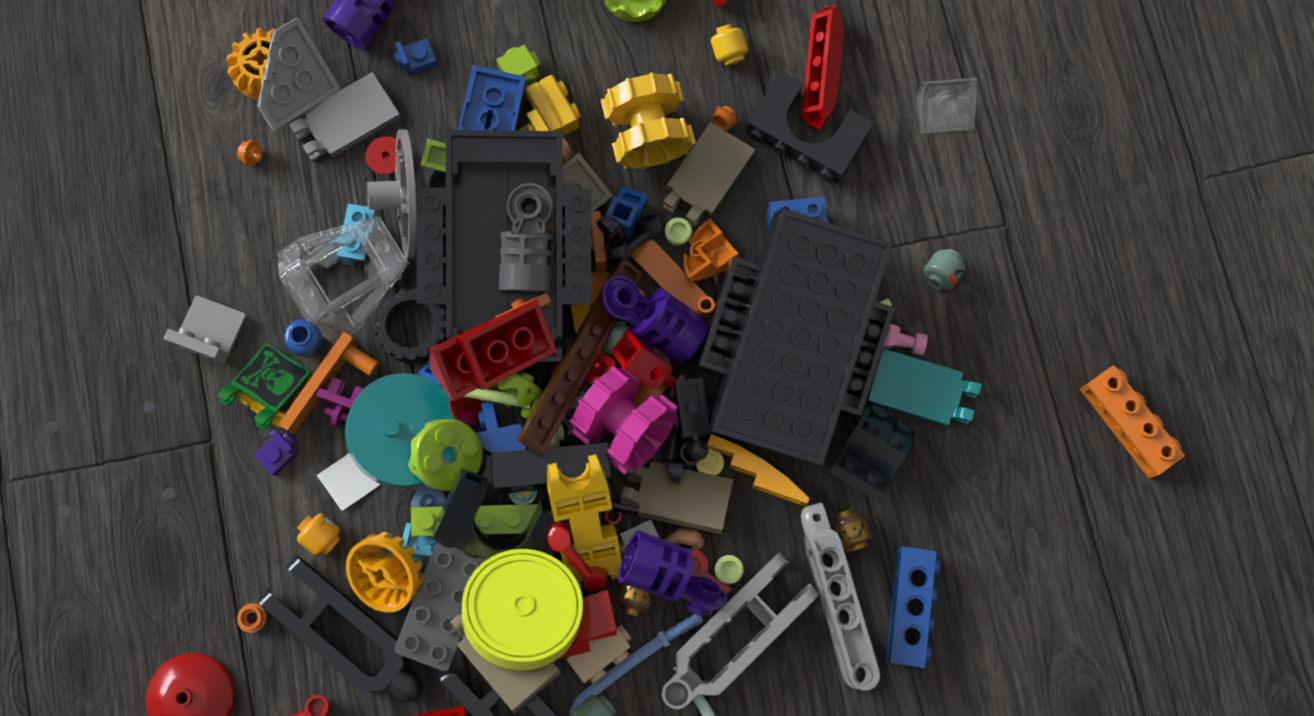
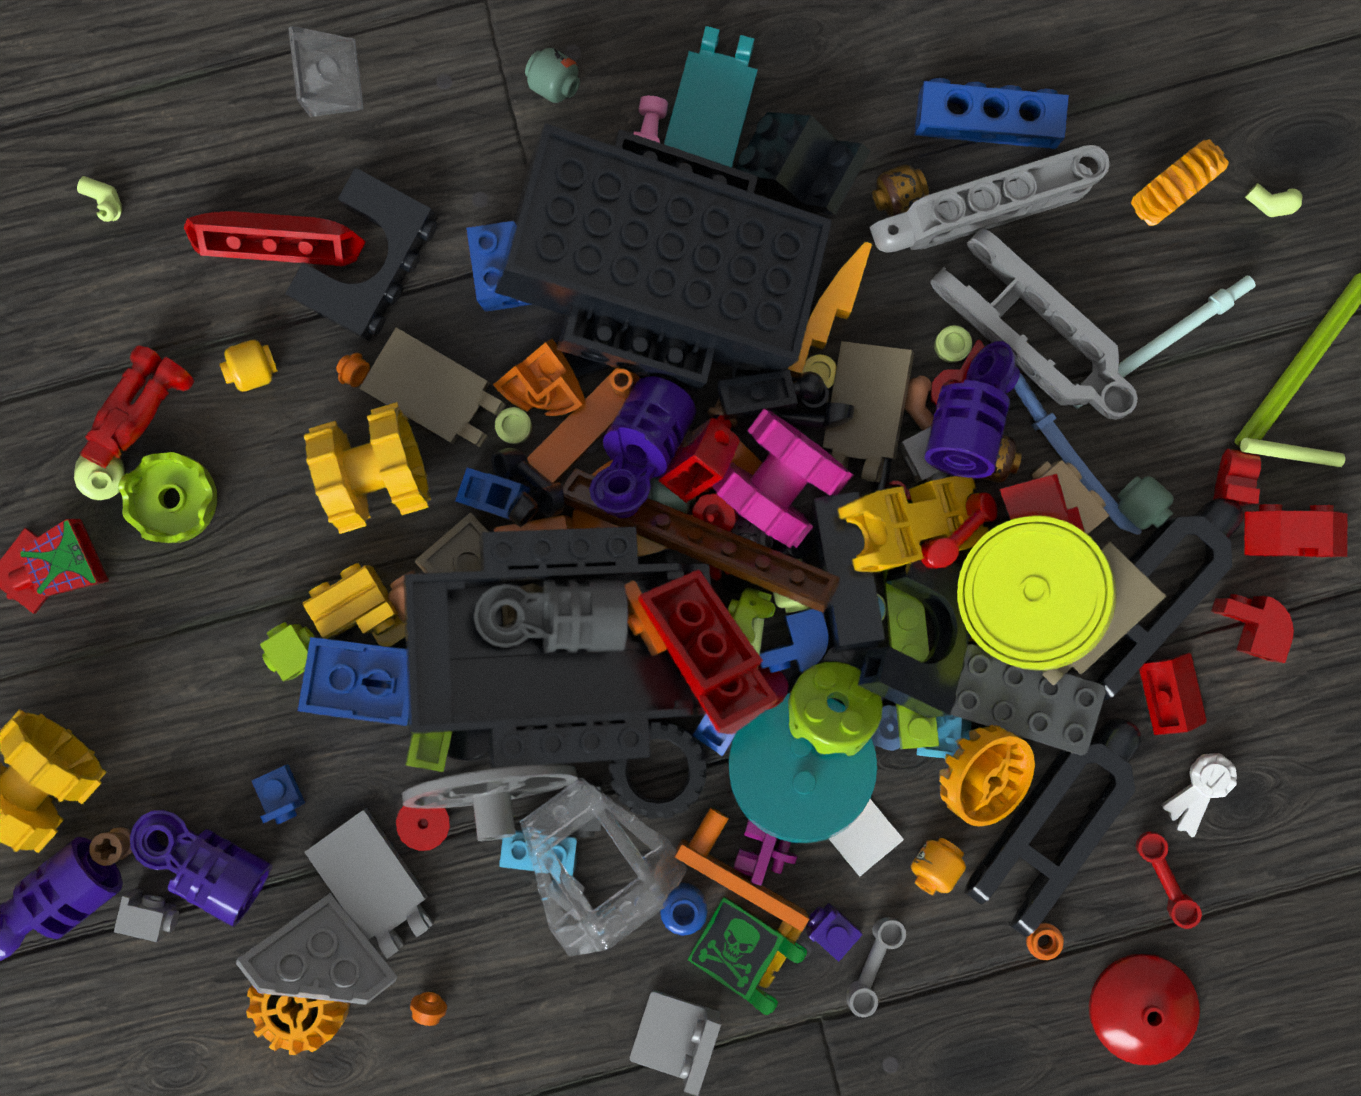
camera: 85 degrees left, 10 degrees up
none -> light grey bar [846,917,906,1017]

